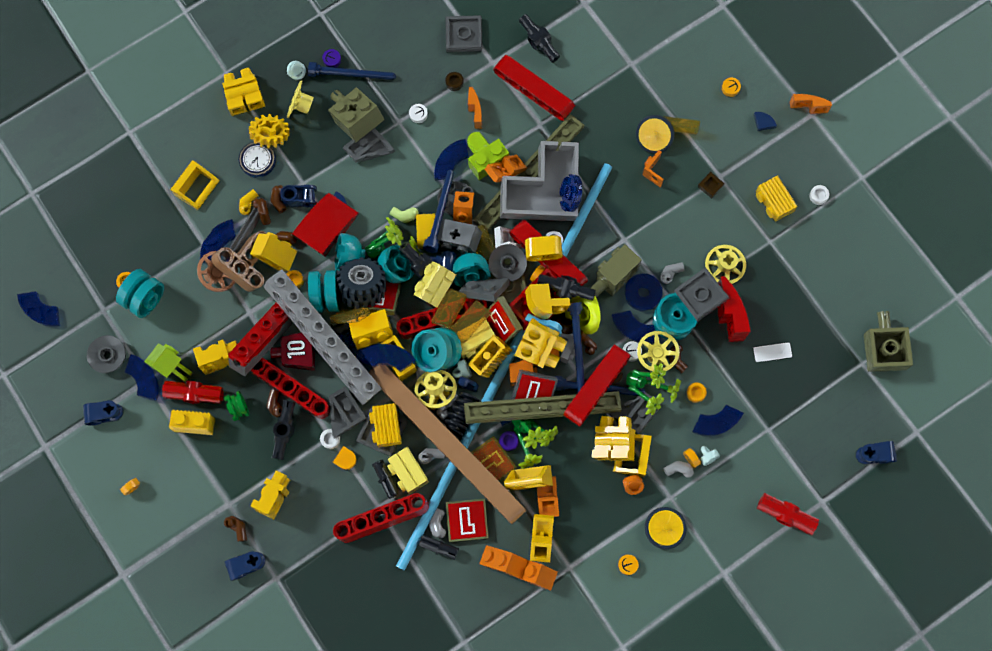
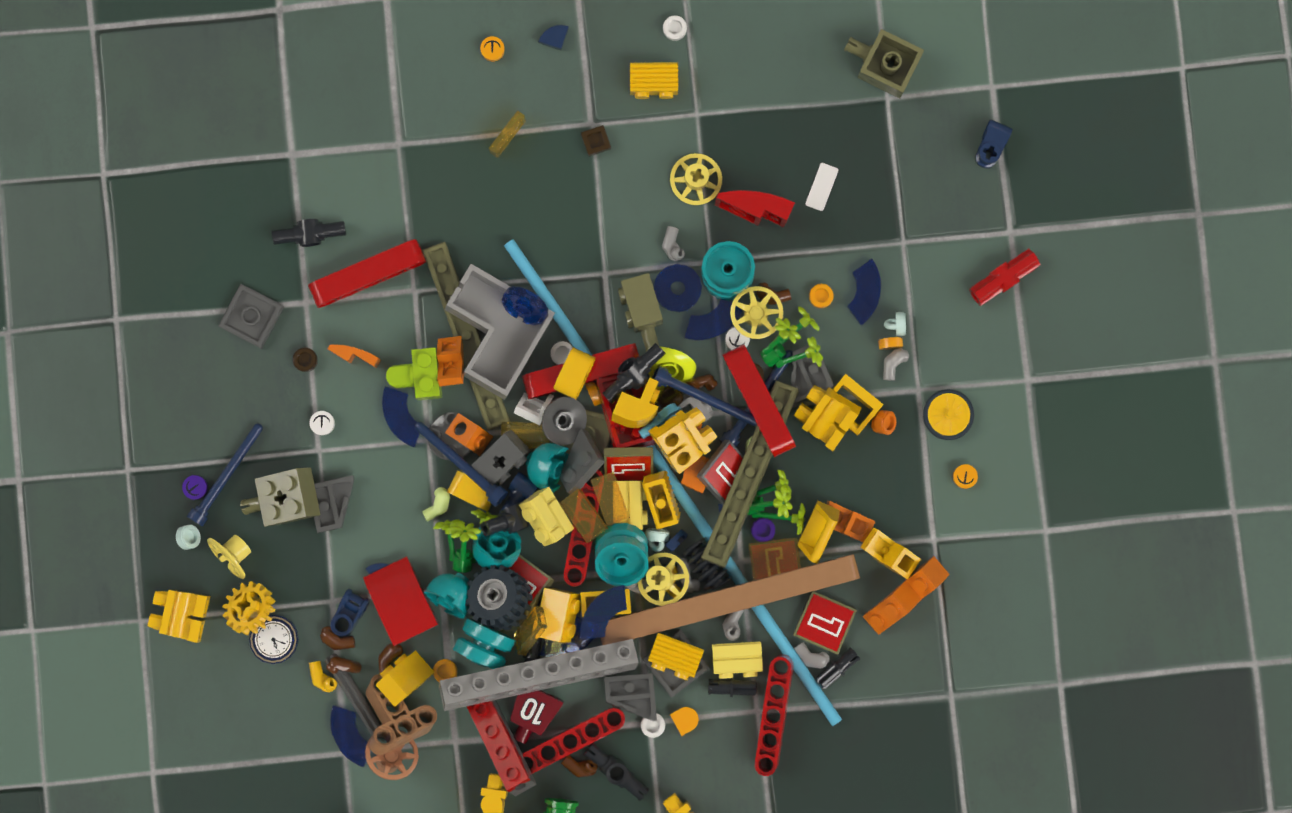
camera: 65 degrees left, 10 degrees up
yellow tile [170,160,220,210] -> none
yellow wheel [636,115,674,154] -> none
orange bracket [643,150,664,187] -> none
dark grey tile [674,267,729,322] -> none

